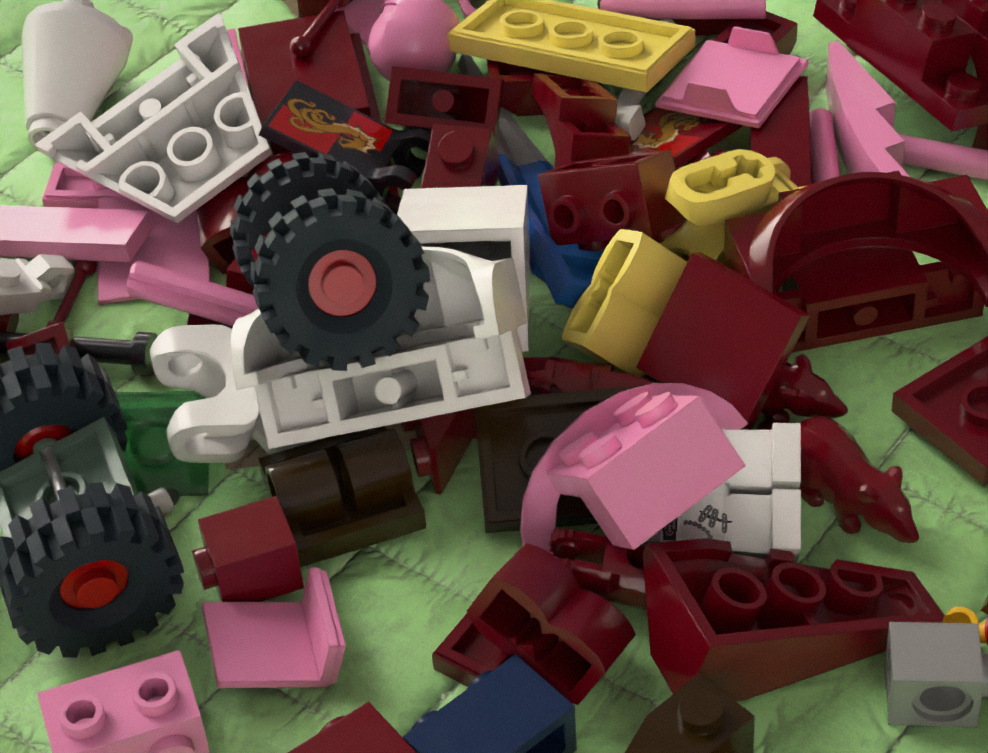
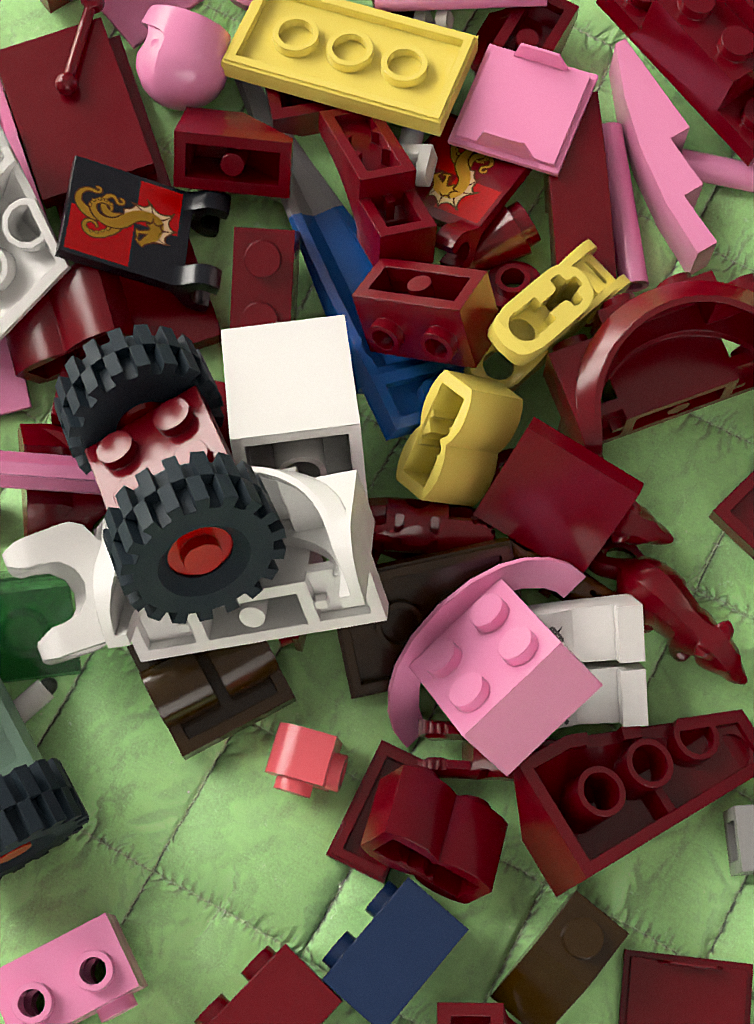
camera: 10 degrees left, 30 degrees up
dark red brick [192,496,304,602] -> none
bright pink piece [202,568,346,688] -> none
none -> coral plate [265,722,349,798]

